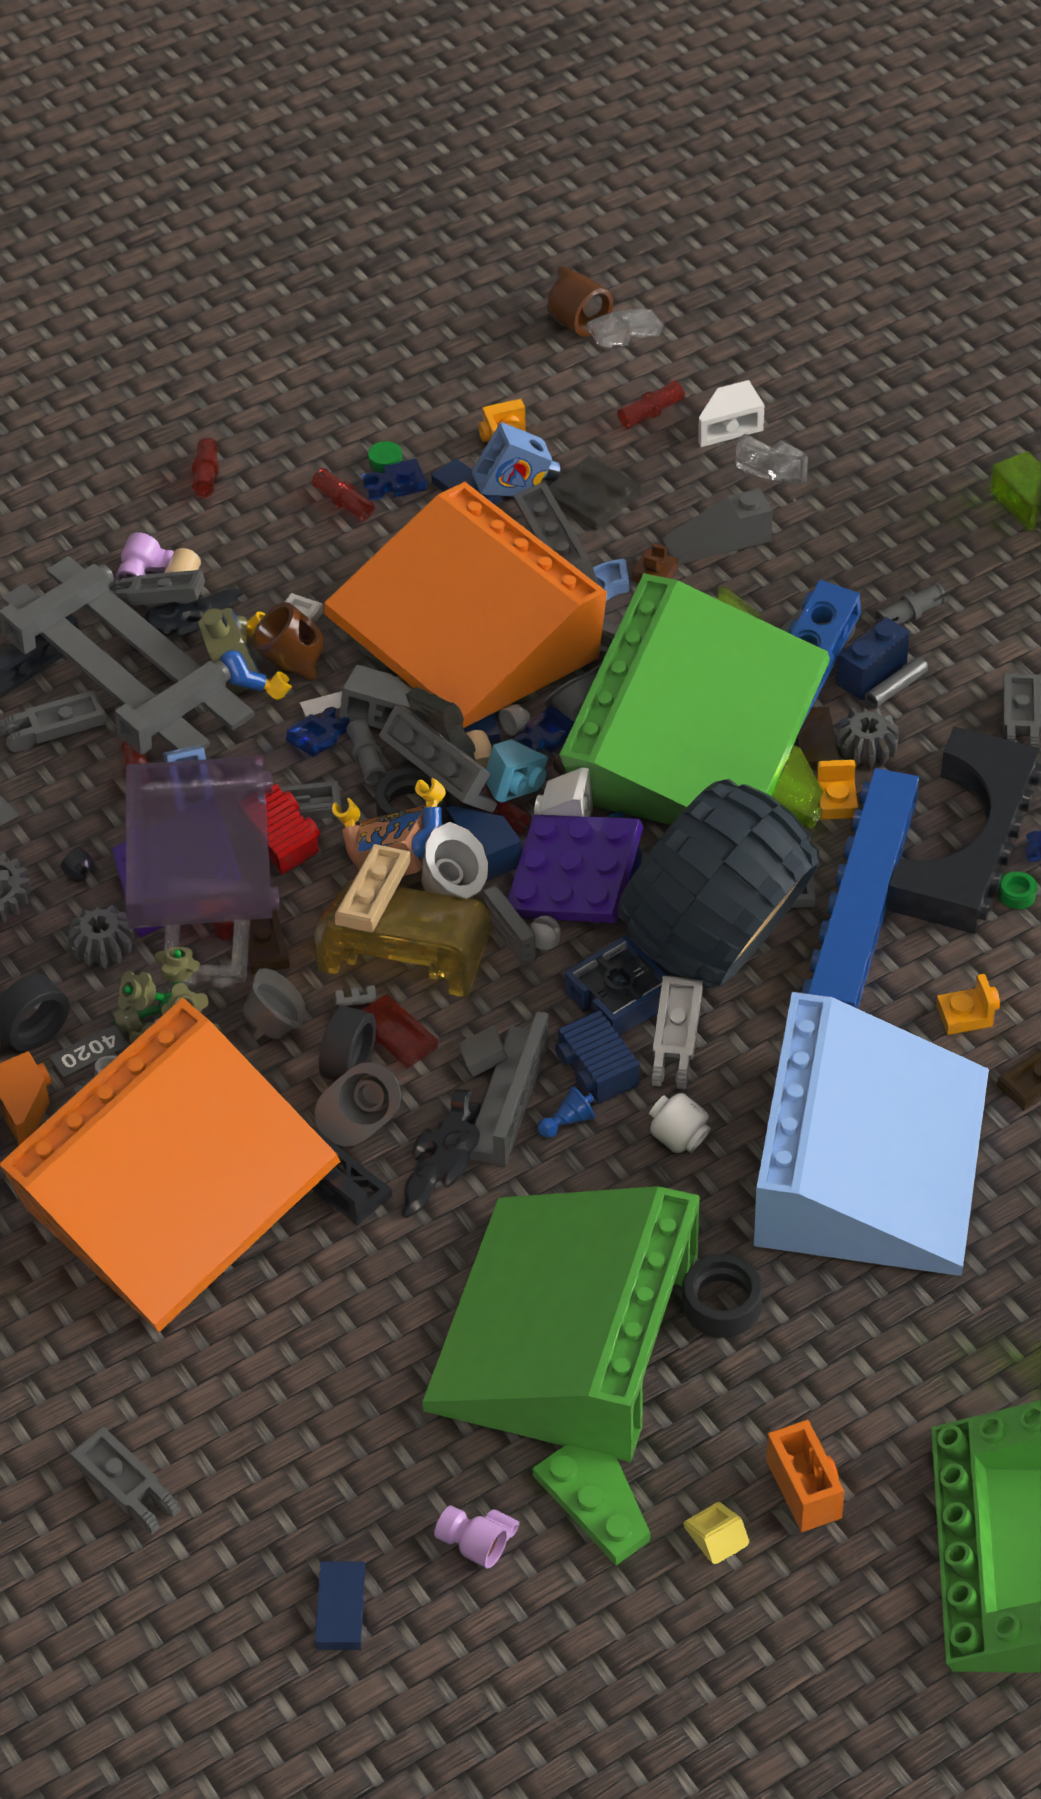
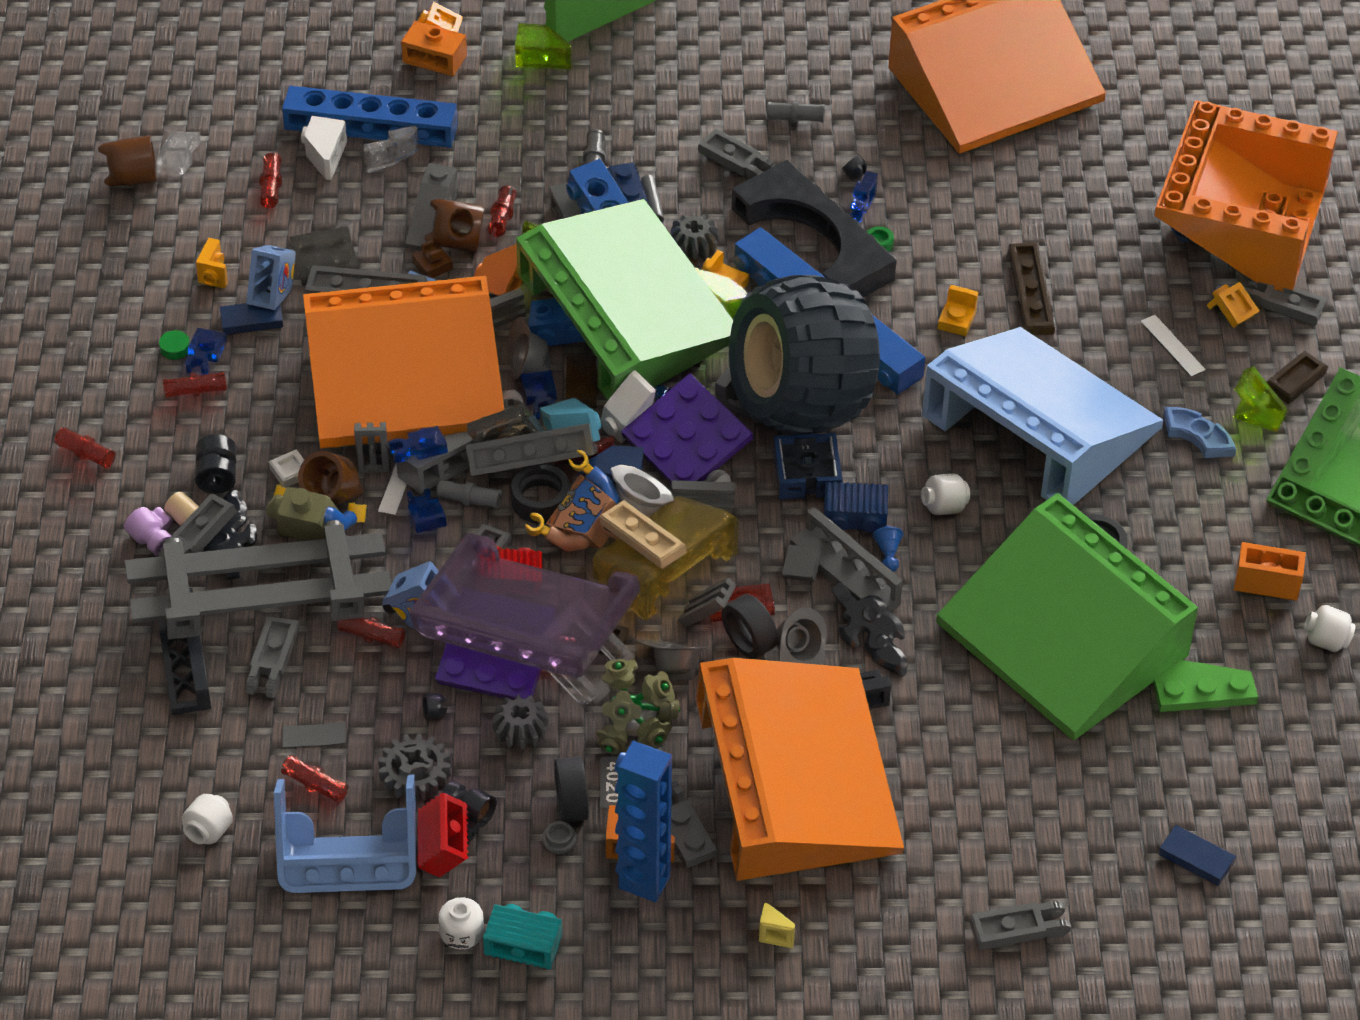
camera: 60 degrees left, 0 degrees up
lavender piece [435,1505,519,1568] -> none
light grey hinge [652,976,703,1090] -> none
light yellow slope [683,1502,749,1564] -> none
none -> black wheel [195,434,237,494]
none -> blue brick [282,86,458,148]
none -> dark grey tile [354,422,389,473]
none -> clear blue plate [388,426,448,463]
none -> orange brick [401,21,467,77]
none -> light orange bracket [417,2,463,32]
none -> reddish brown piece [424,199,485,253]
none -> clear red pin [487,185,517,237]
none -> medium blue tile [1163,407,1236,458]
none -> white head [1304,605,1355,652]

